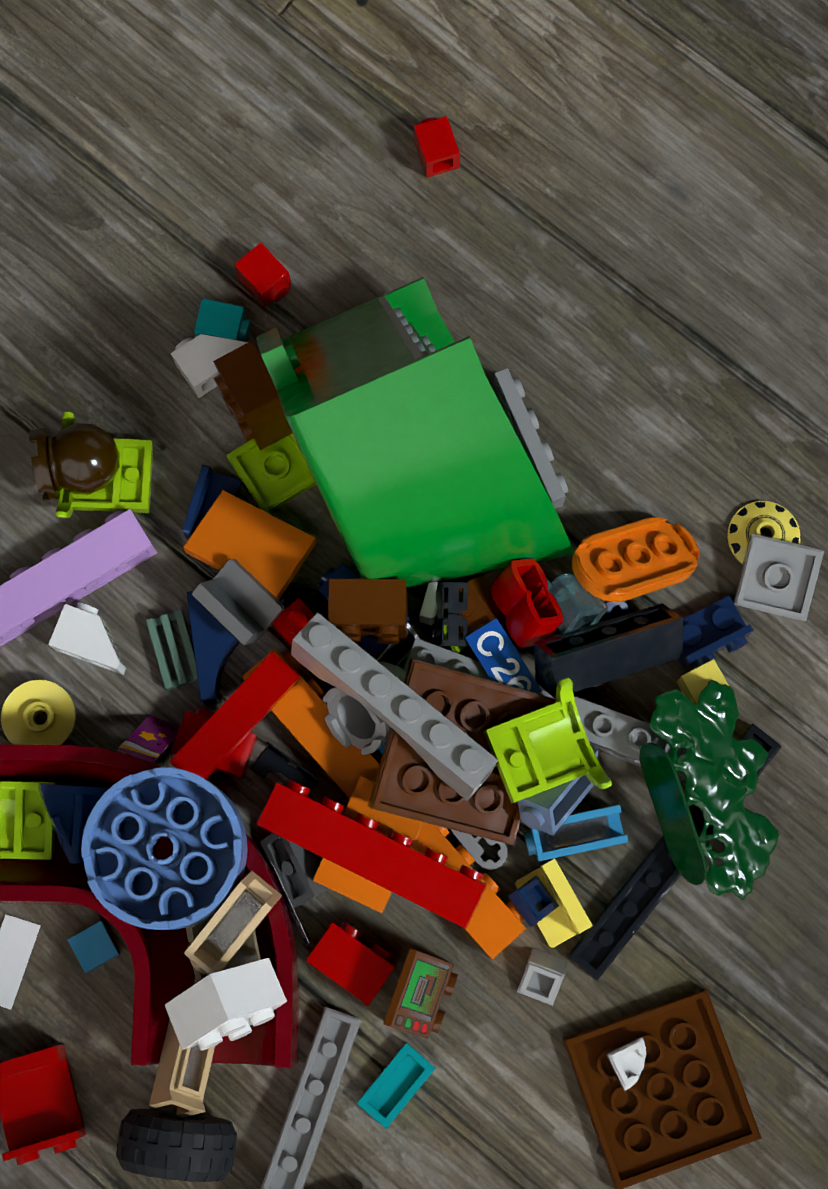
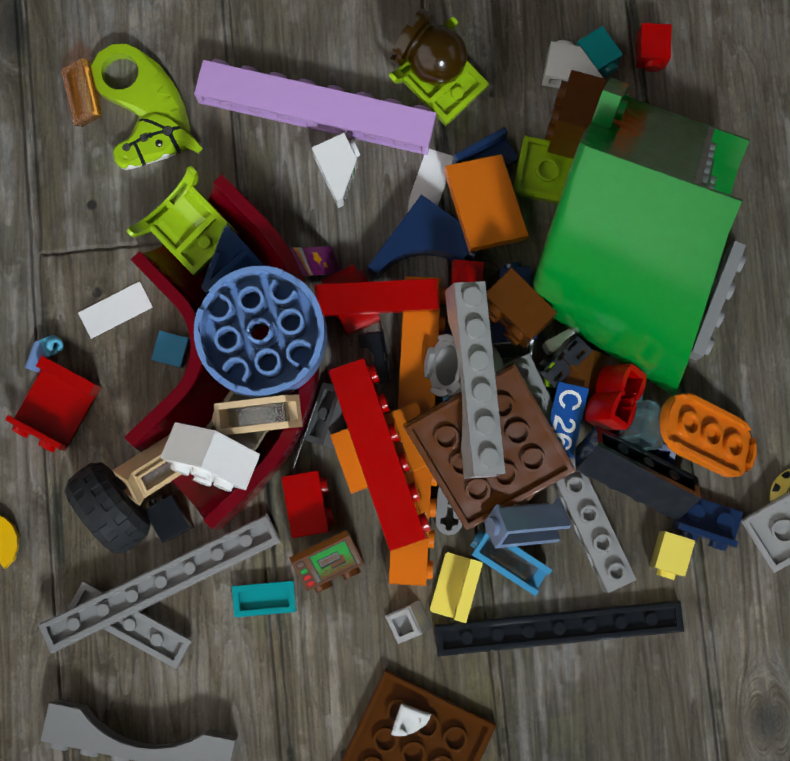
camera: 40 degrees right, 5 degrees up
light yellow dish [1,680,76,745] -> none
sand green tile [146,609,198,691] -> none
dark grey panel [192,559,284,645] -> none
lime piece [483,678,612,804] -> none
dark blue tile [508,875,559,928] -> none
dark green plant [639,680,779,900] -> none
none -> black brick [144,493,194,543]
none -> white sticker [407,148,453,213]

